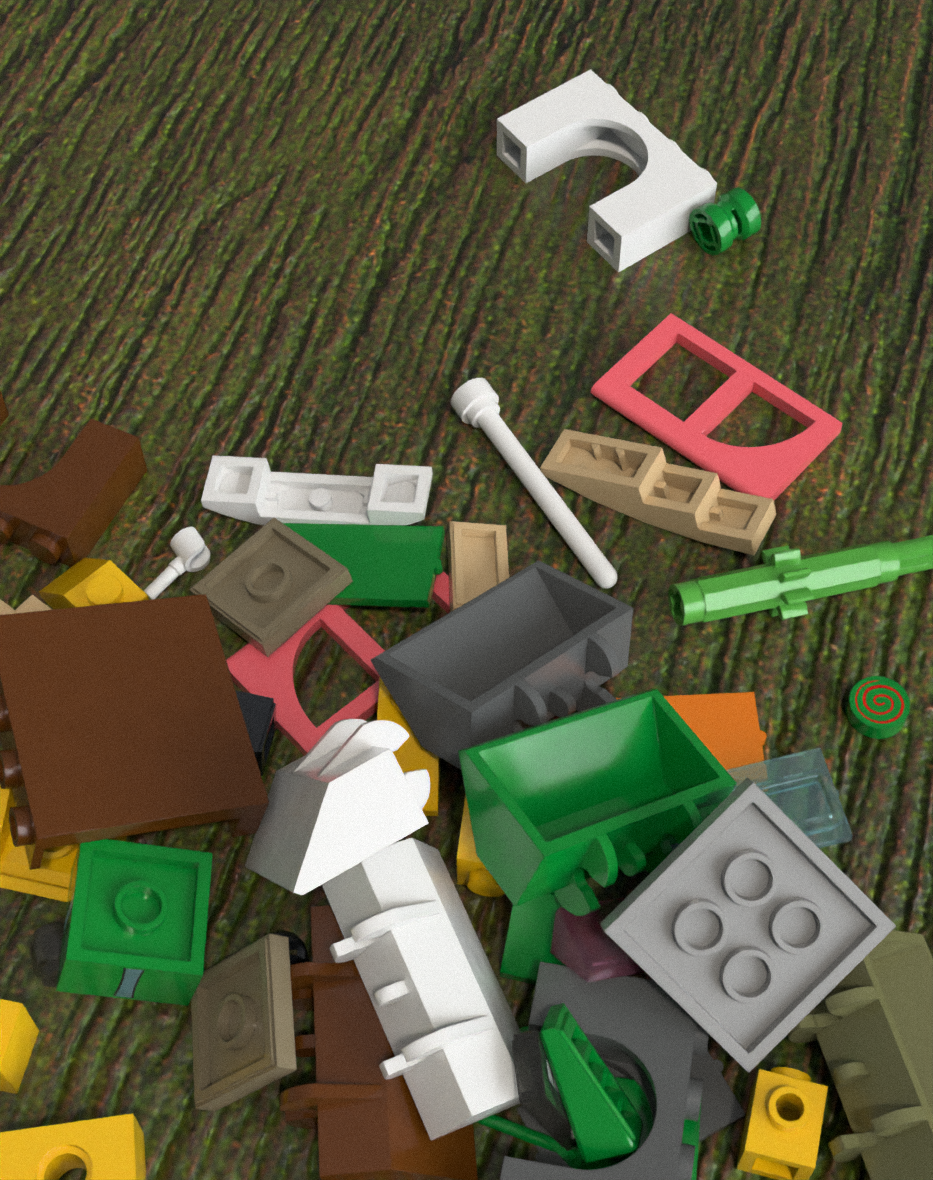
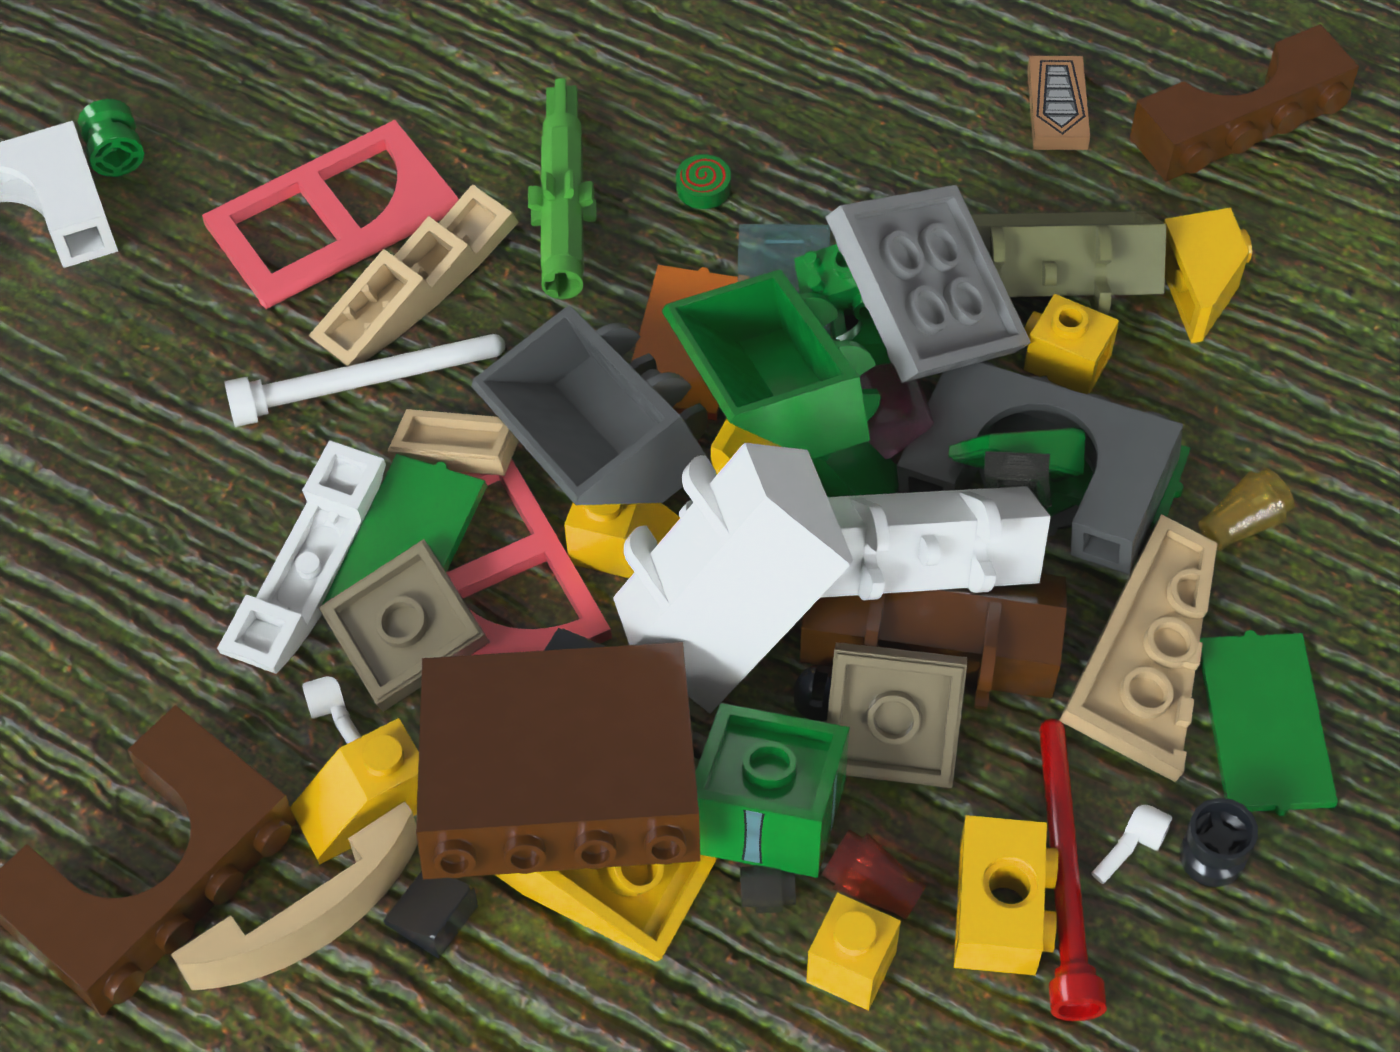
camera: 75 degrees left, 0 degrees up
none -> clear red cone [821,829,927,920]

